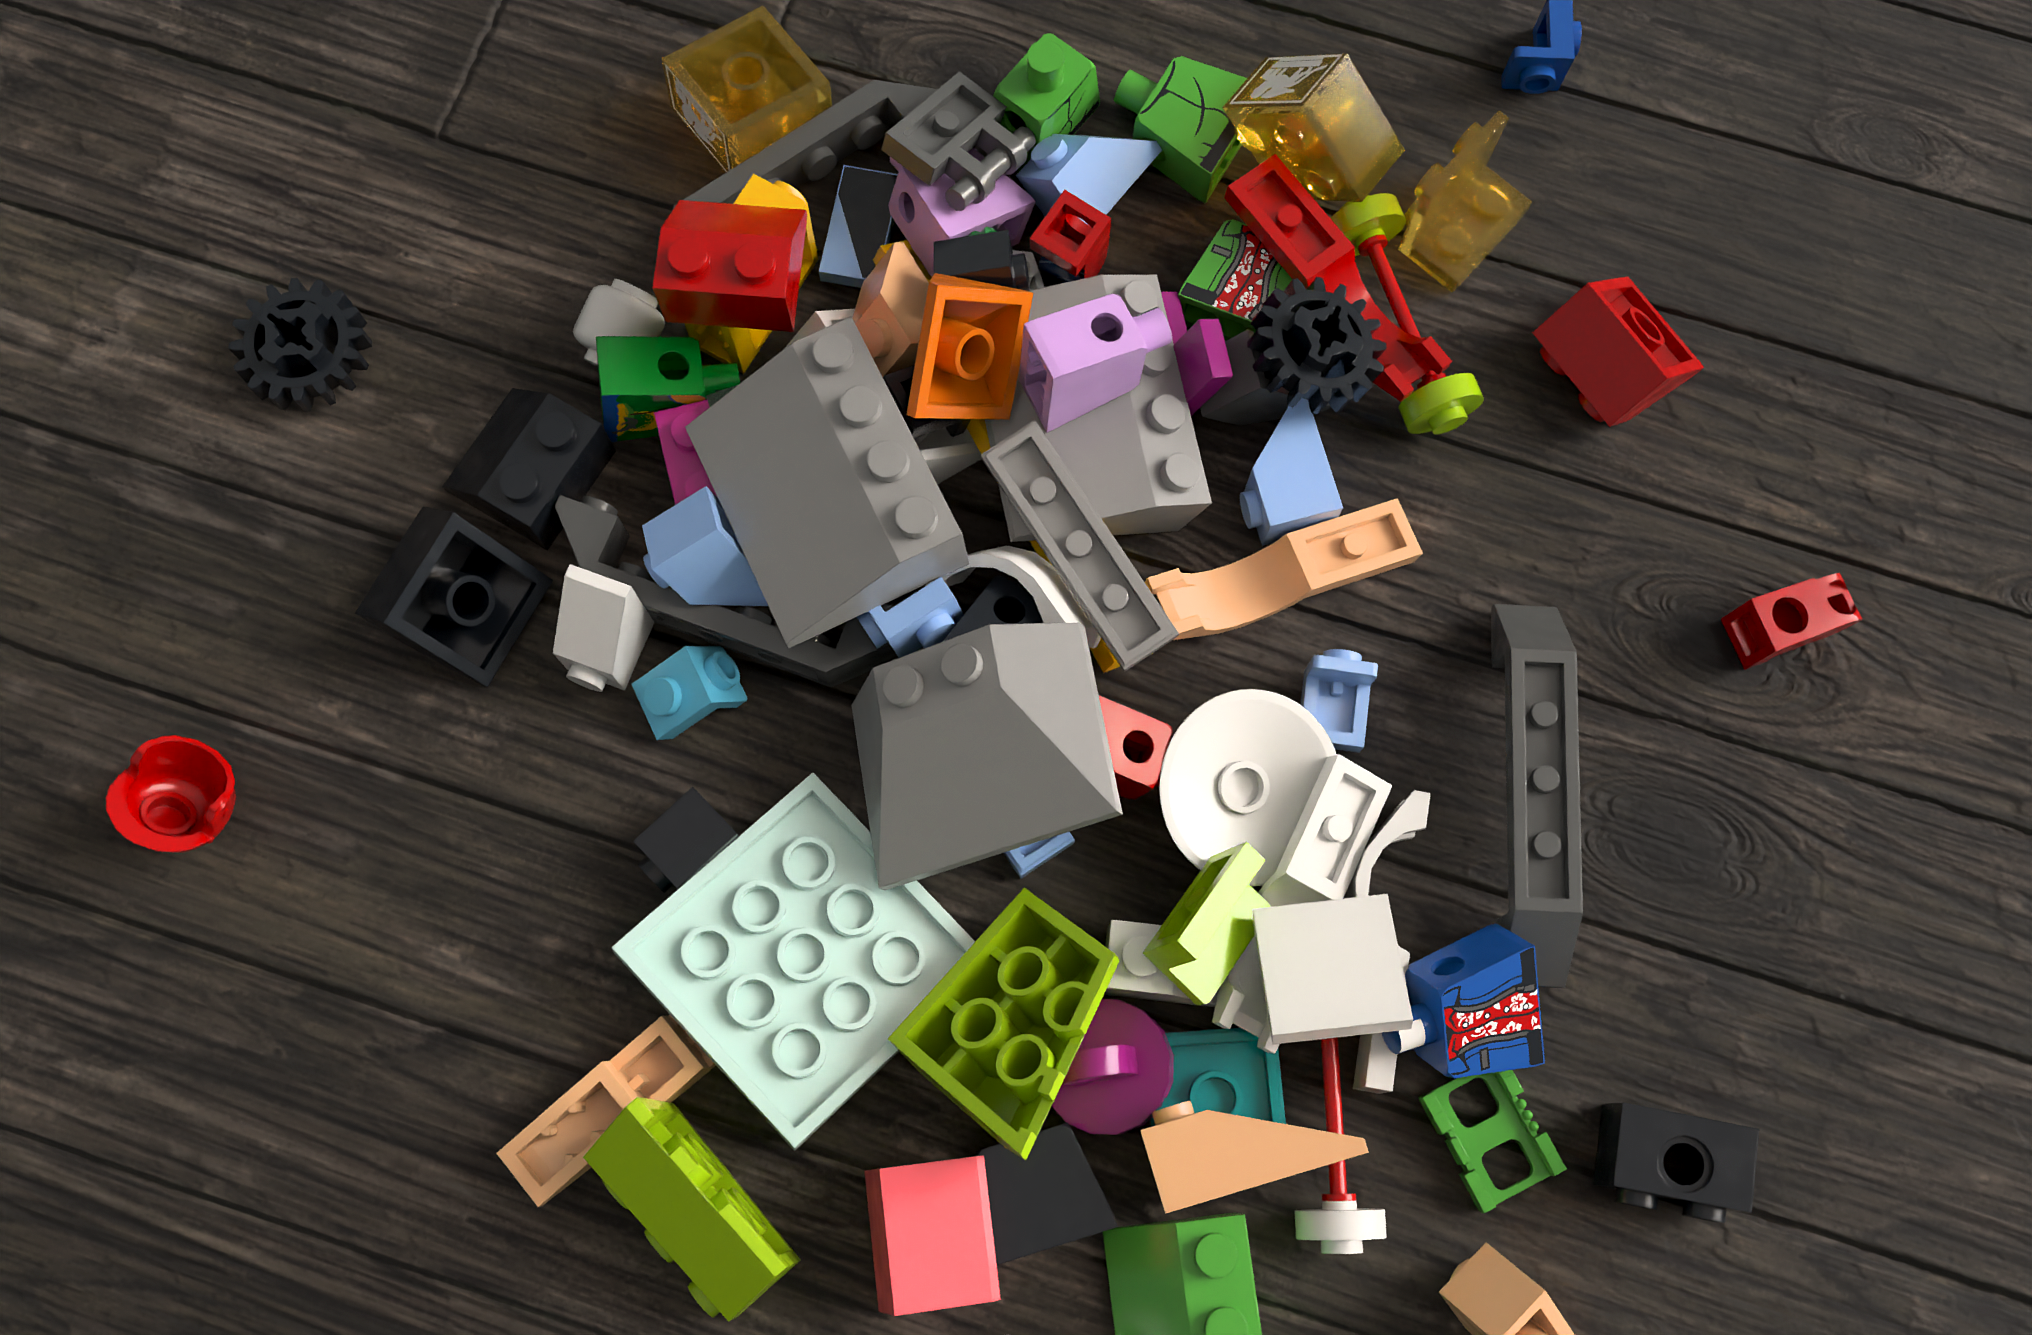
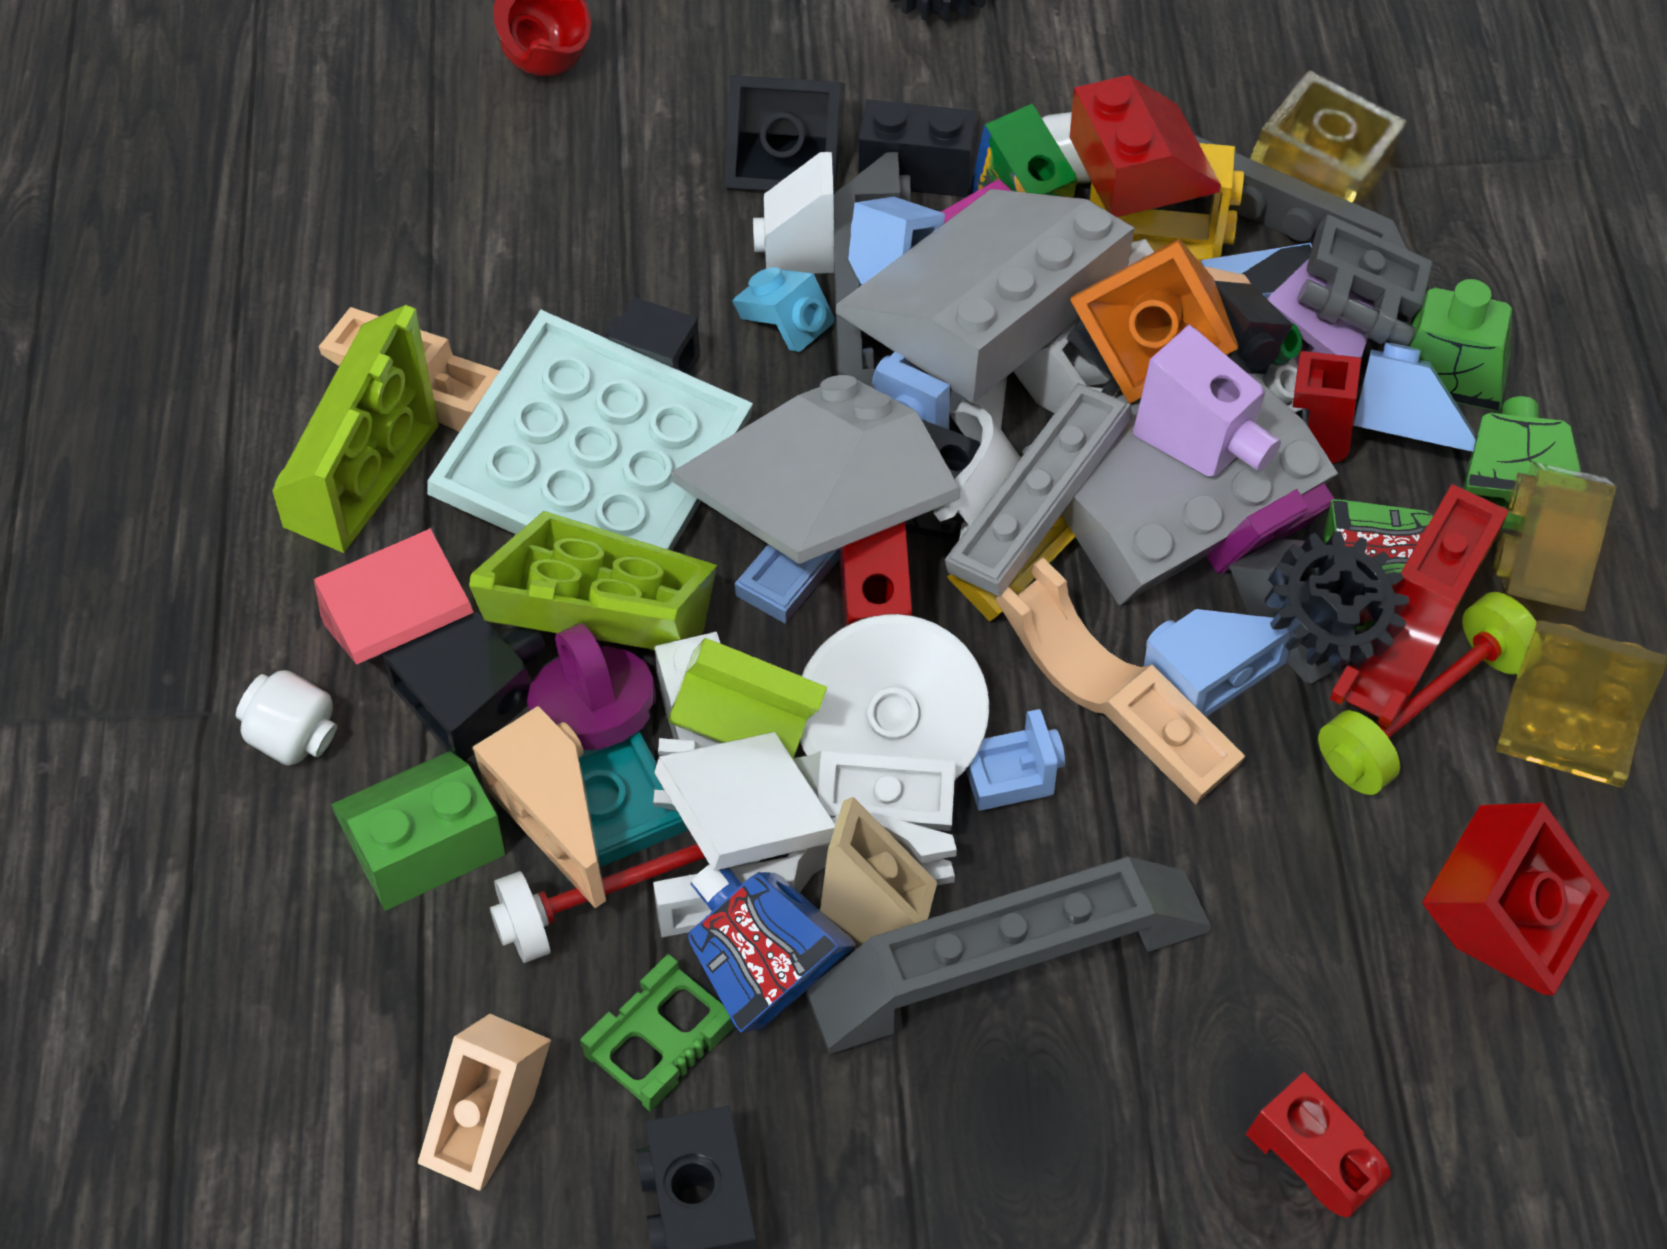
camera: 70 degrees right, 20 degrees down
none -> tan slope [820,797,937,950]

